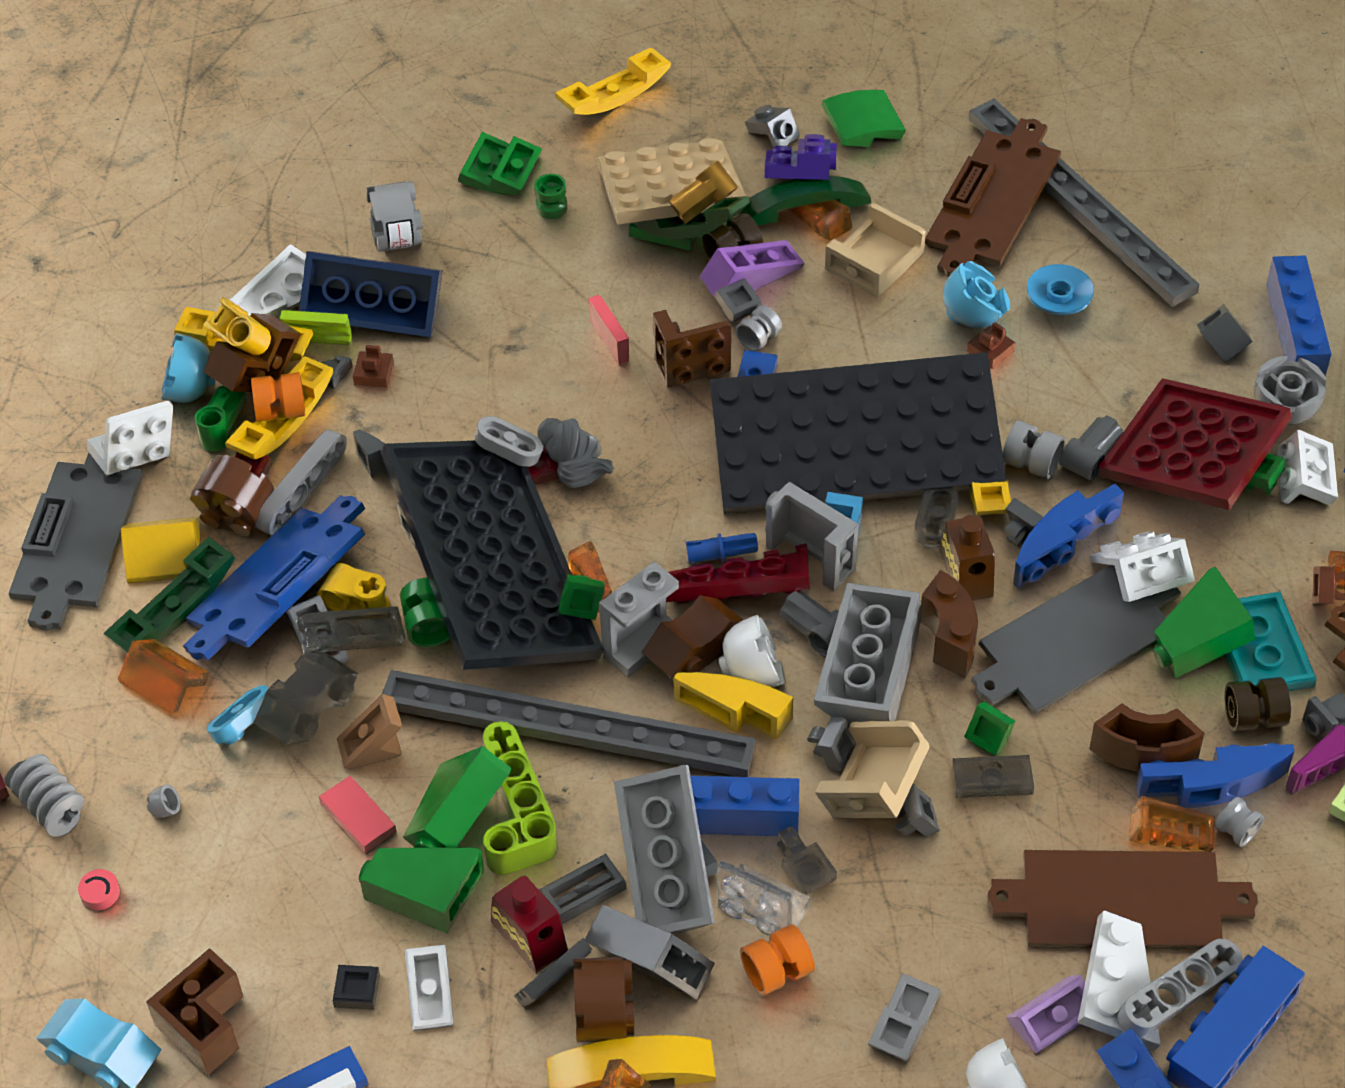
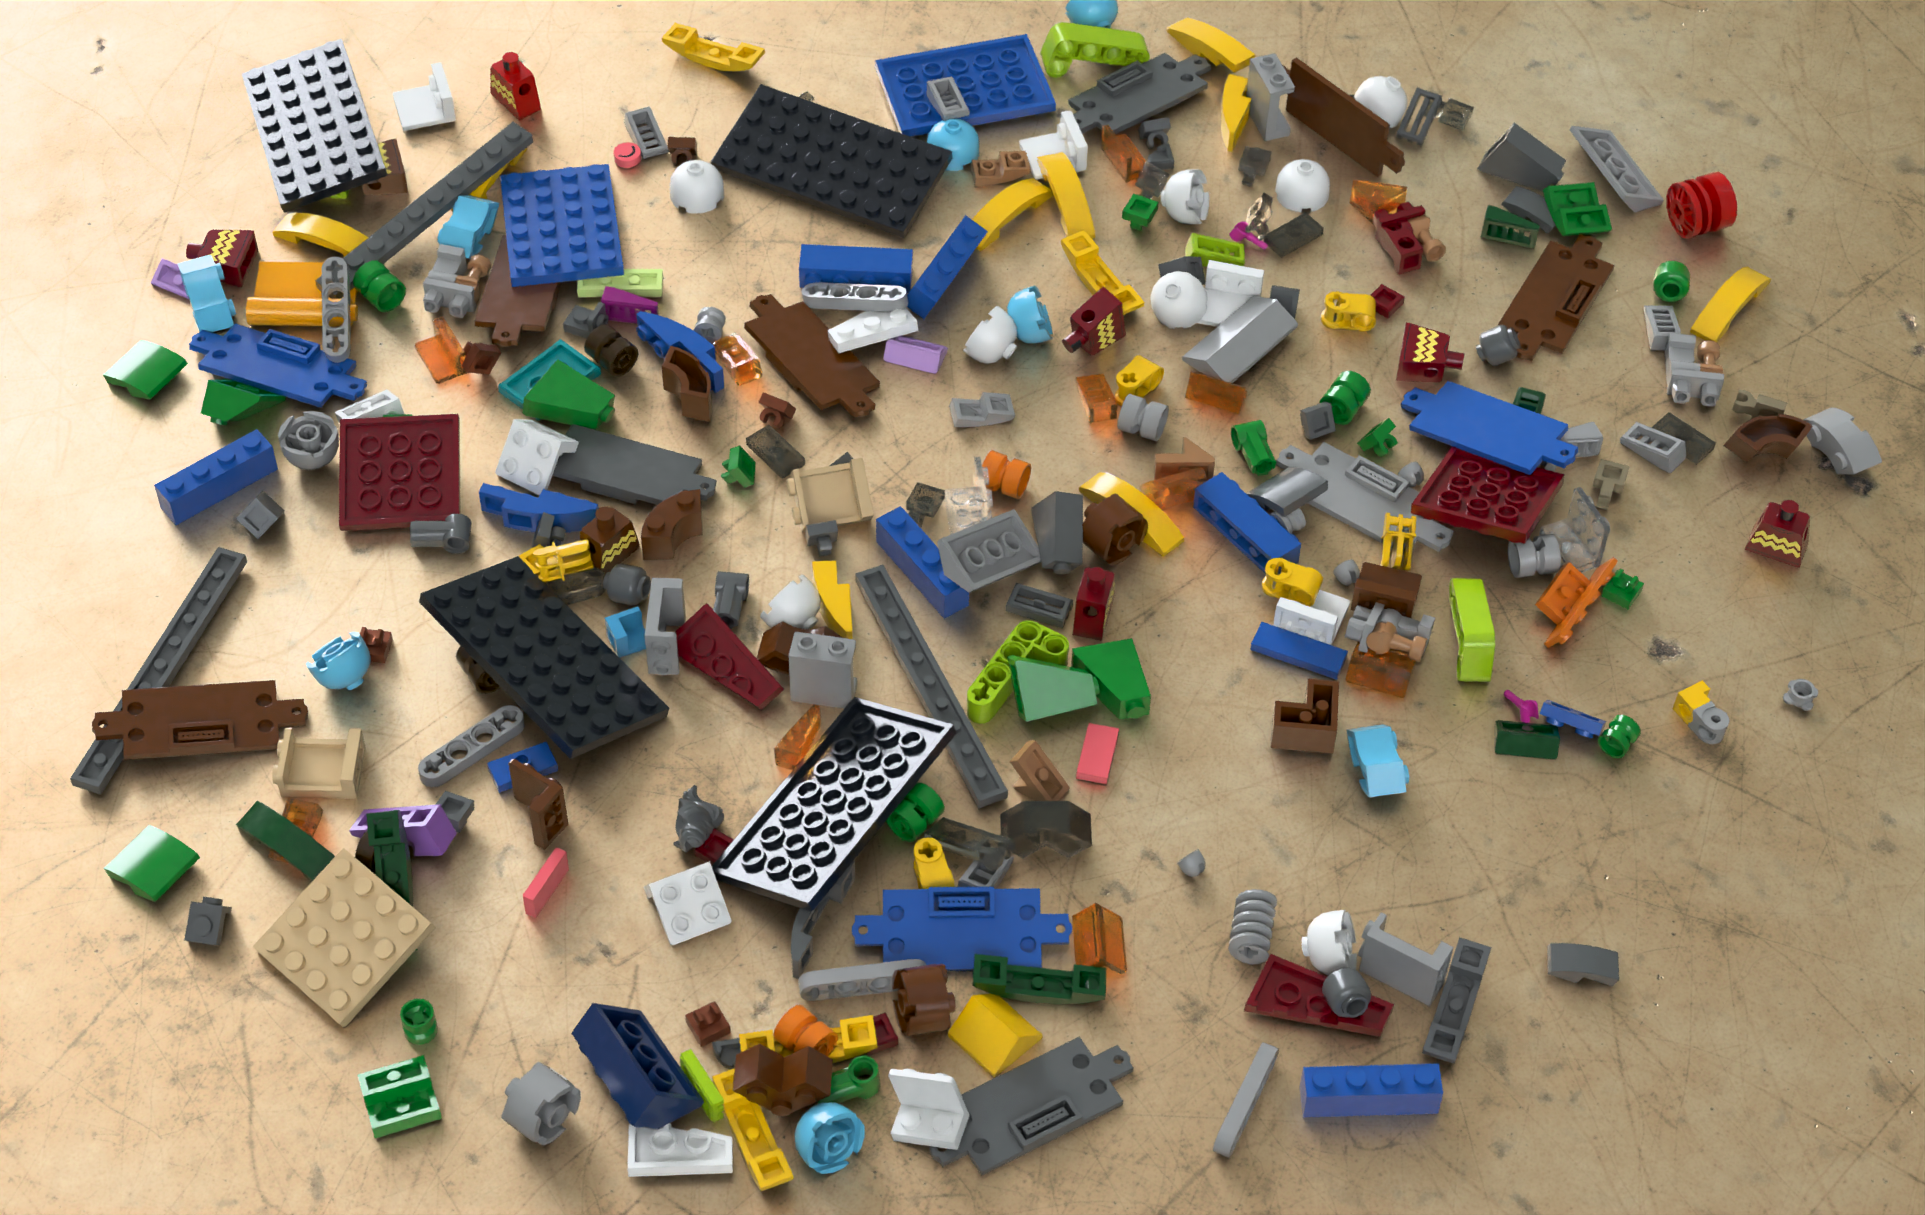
camera: 130 degrees left, 0 degrees up
coral tile [78,869,120,910] -> none
yellow piece [203,296,271,355] -> none
medium azure plate [207,685,275,745] -> none
black tile [332,965,380,1010] -> none
white slope [405,945,454,1031] -> none
light grey plate [474,416,543,466] -> none
dark grey tile [514,938,592,1007] -> none
yellow slope [555,47,671,115] -> none
green tile [559,574,605,620] -> none
pearl gold piece [669,161,738,224] -> none
blue axle [686,533,759,564] -> none
light grey wheel [735,305,782,352] -> none
dark purple plate [764,134,837,180] -> none
light grey slope [814,583,921,726] -> none
light grey wheel [1002,420,1065,480] -> none
dark azure dish [1027,264,1094,315] -> none
none -> light grey beam [418,705,525,788]
none -> yellow arm [533,539,594,582]
none -> dark grey head [603,563,651,606]
none -> white bracket [643,861,732,945]
none -> copper tile [758,392,796,429]

